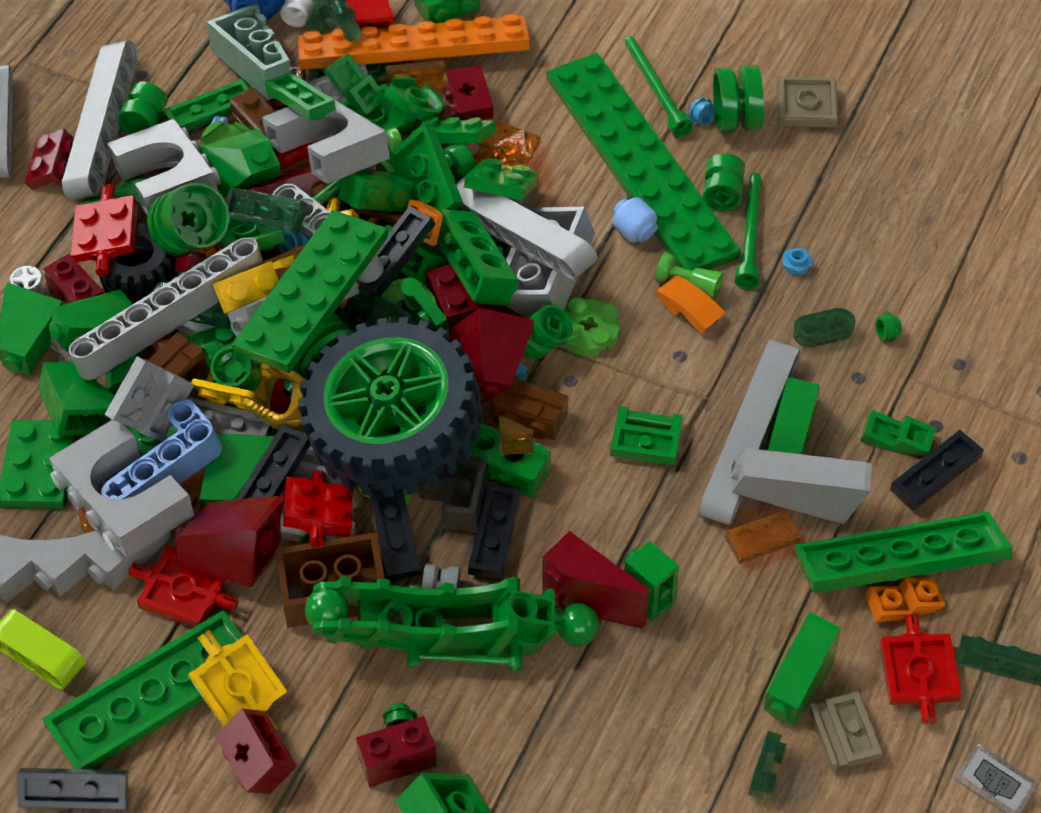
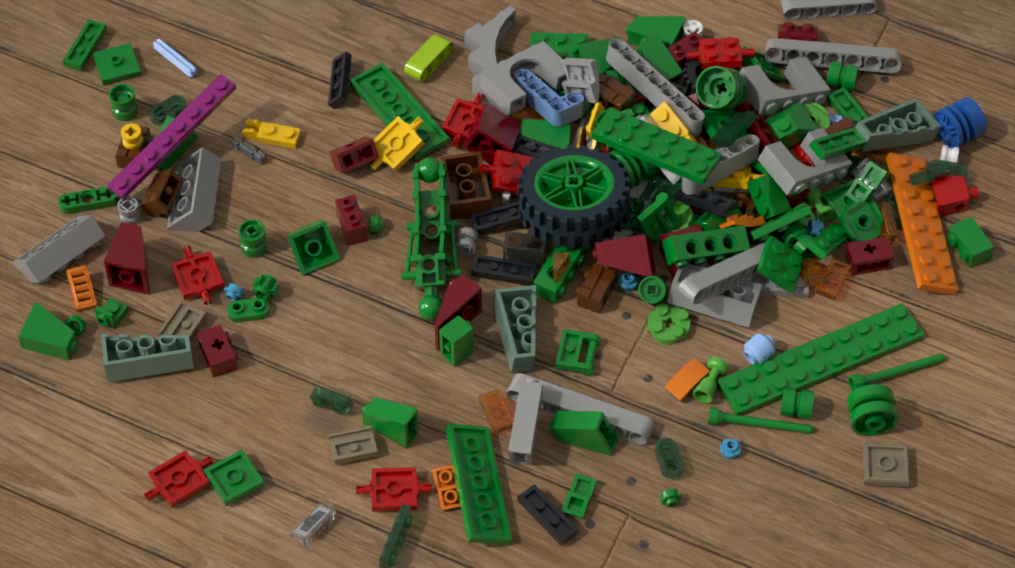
camera: 90 degrees right, 0 degrees up
none -> sand green wedge [492,285,536,373]

